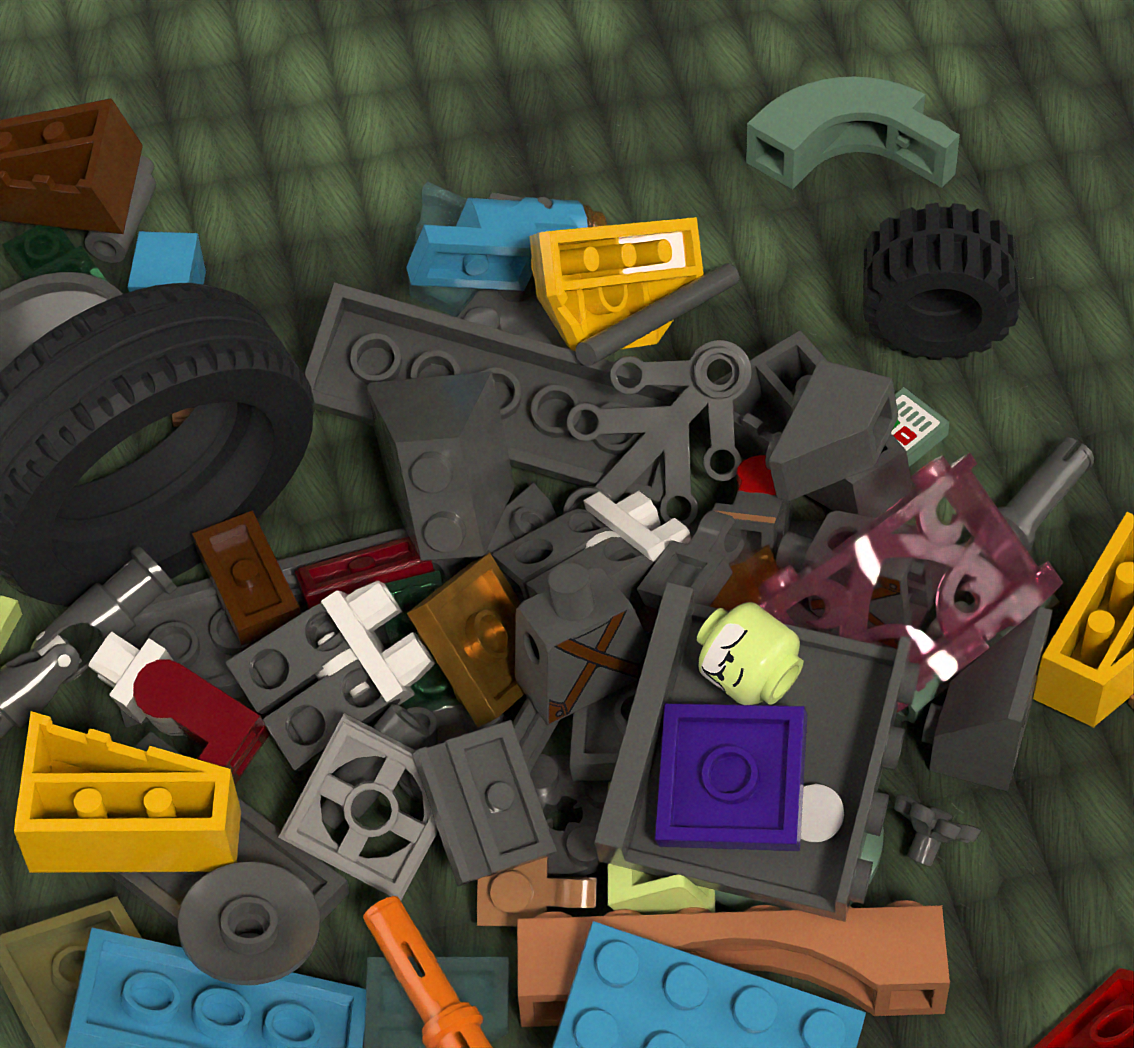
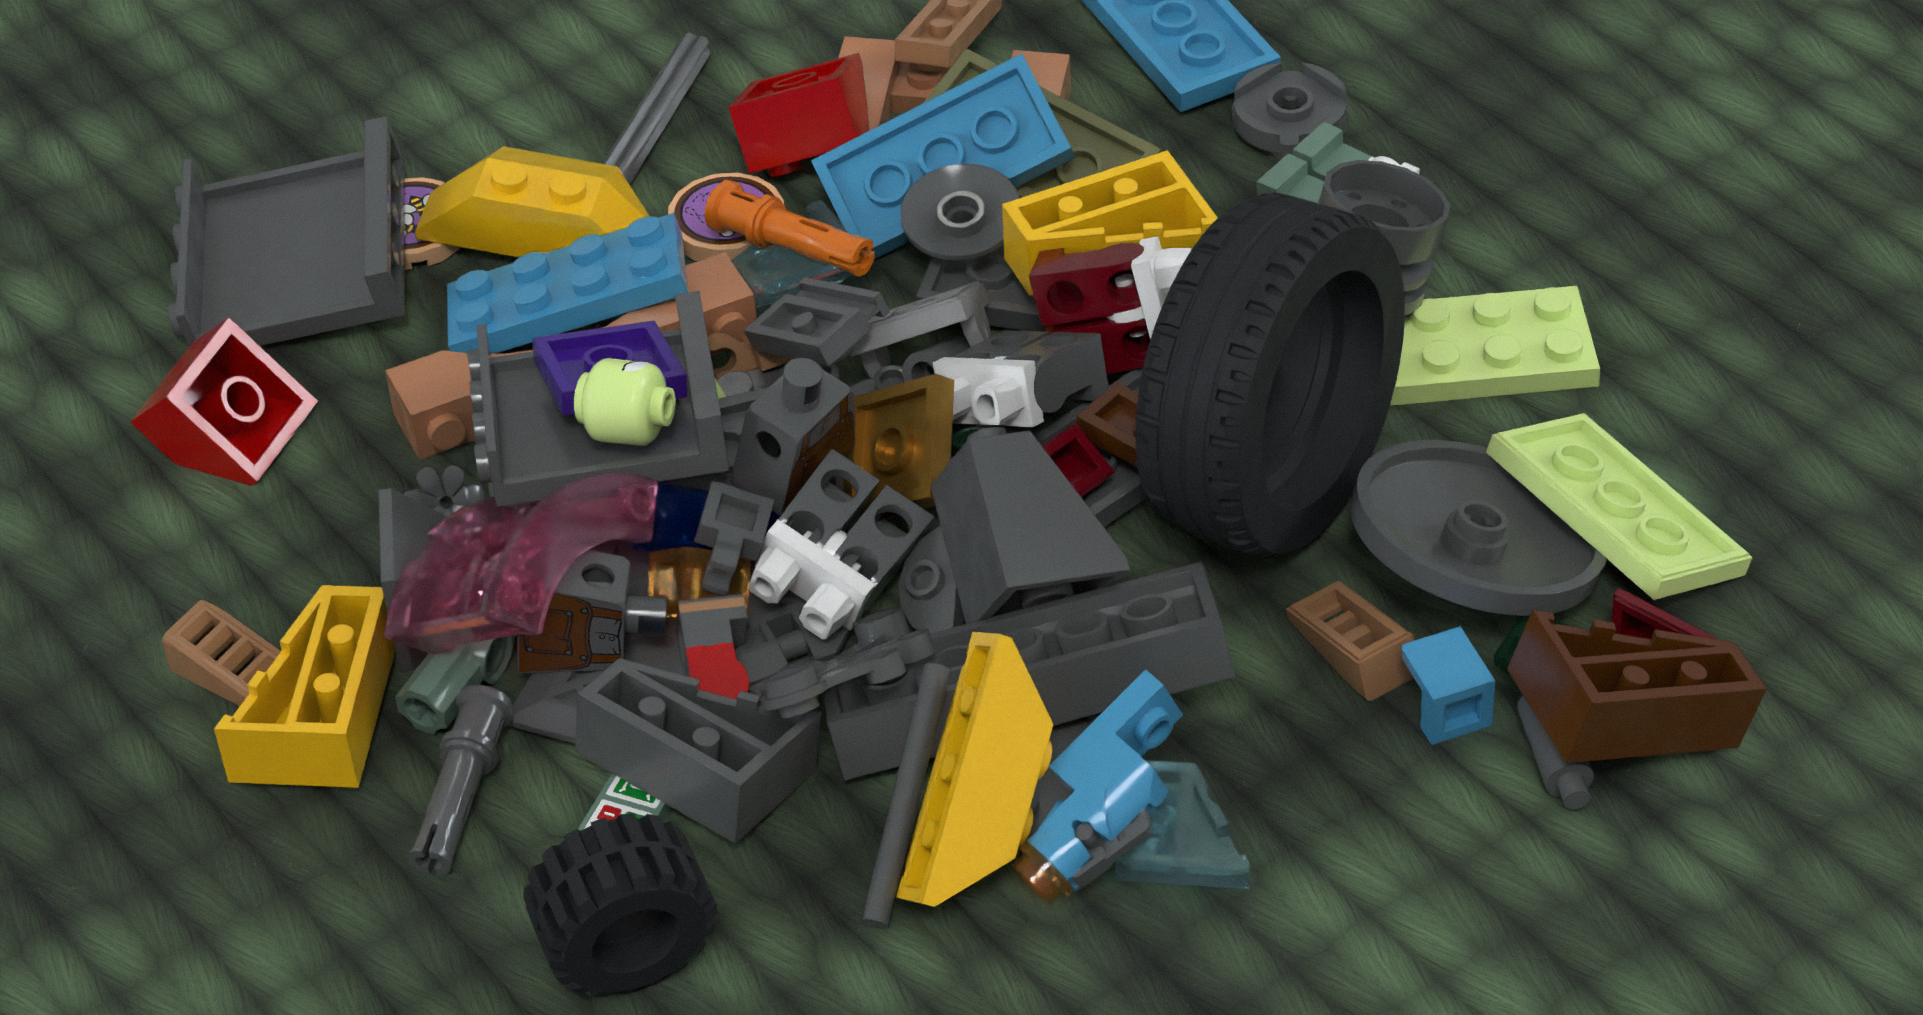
camera: 155 degrees right, 10 degrees down
dark grey slope [766,359,899,501] -> none
white sticker [801,784,844,842] -> none

